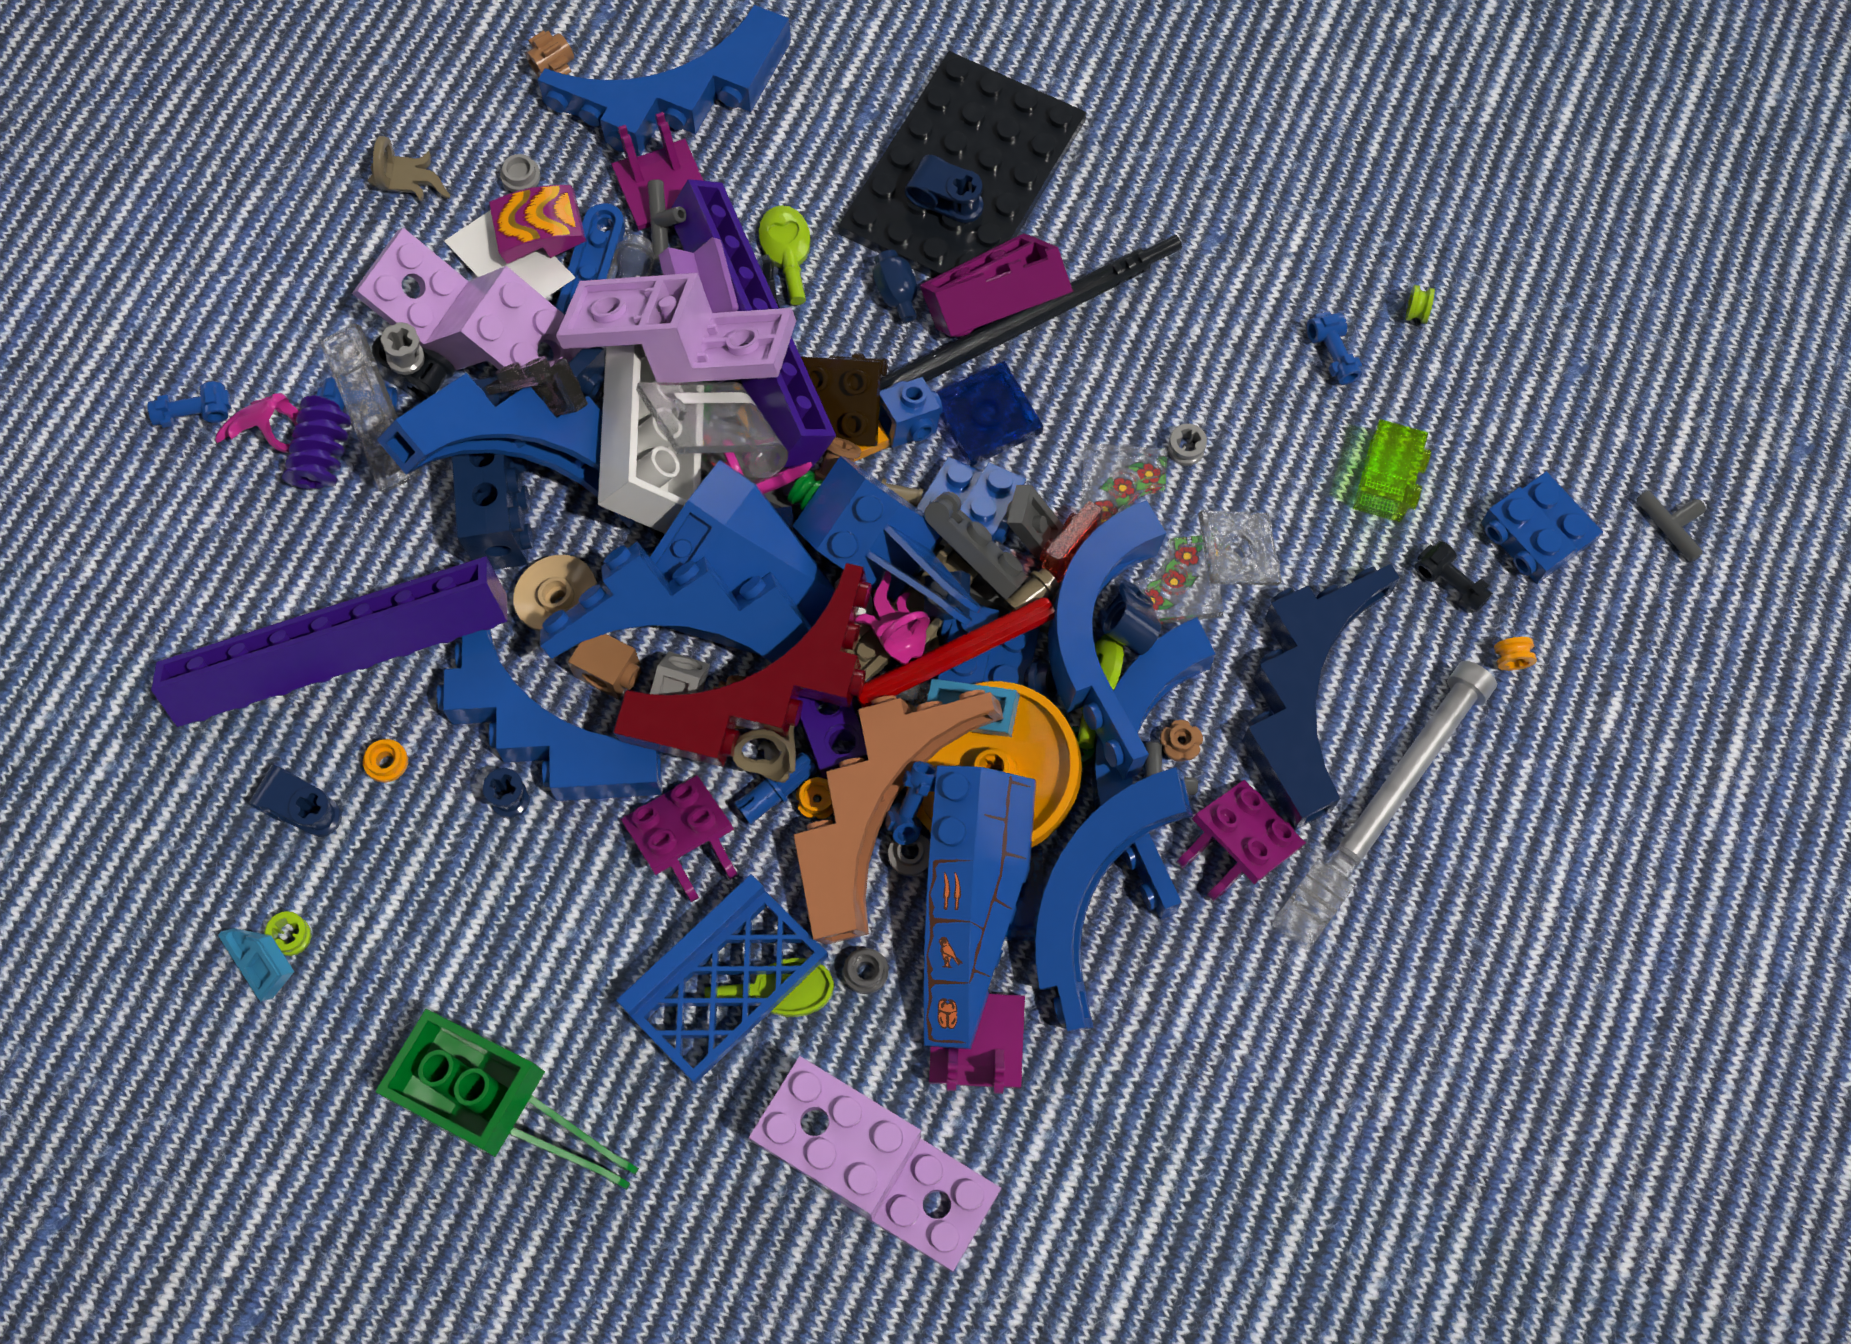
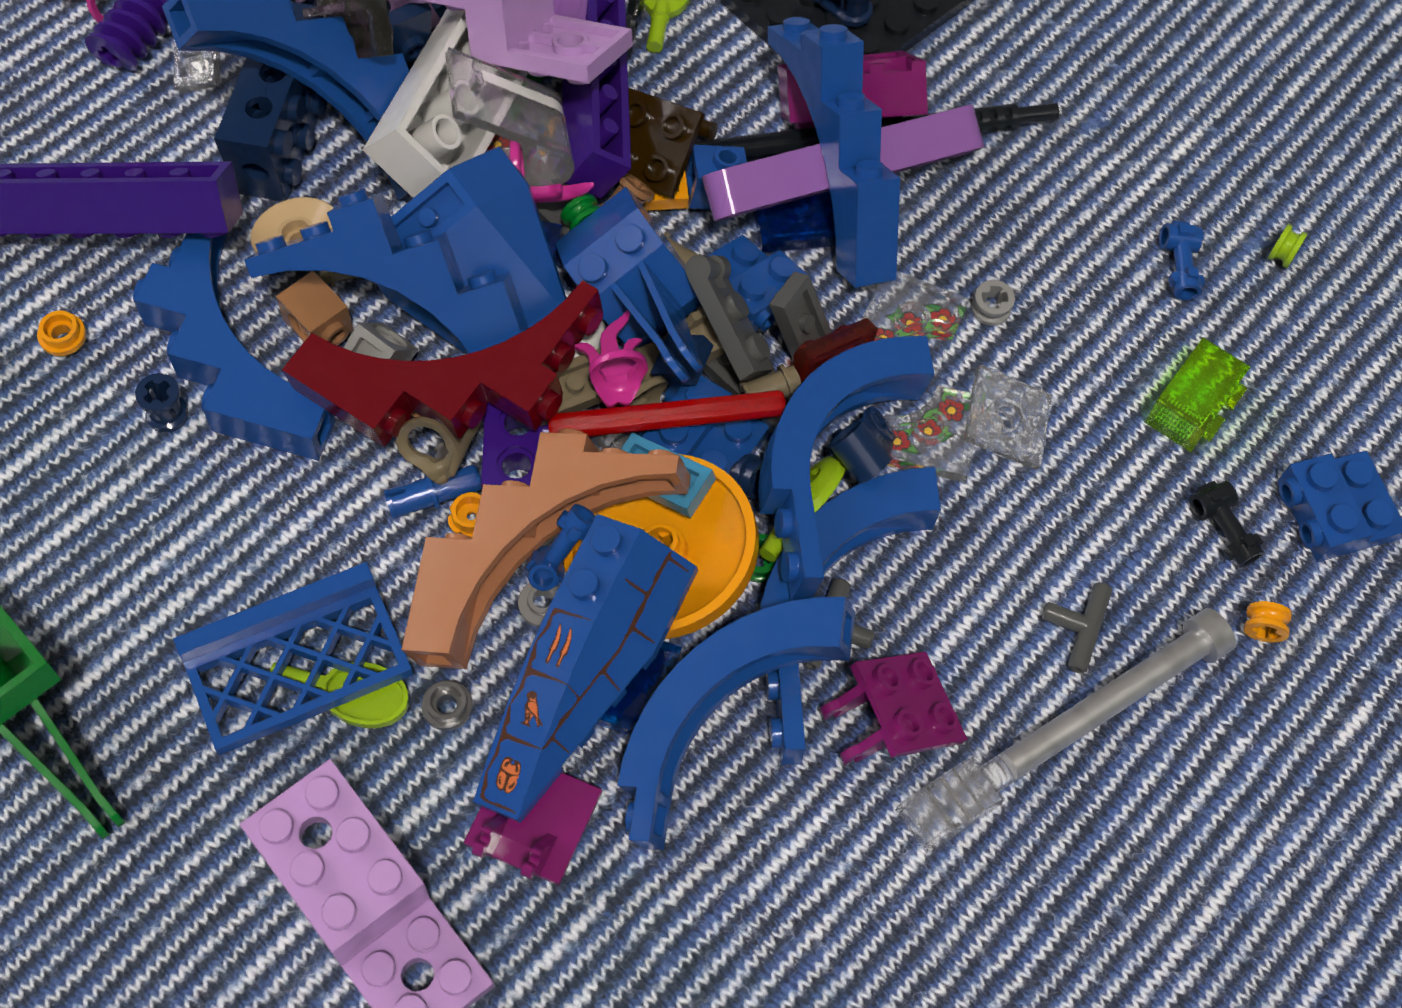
camera: 15 degrees right, 5 degrees down
magenta plate [621,775,738,902] -> none
dark blue plant [872,250,917,323] -> none
medium nougat plate [1160,720,1203,762] -> none
dark blue arch [1242,564,1400,830] -> none
none -> medium lavender beam [702,104,985,221]
none -> blue arch [768,17,900,288]
none -> dark grey piece [1041,582,1112,673]

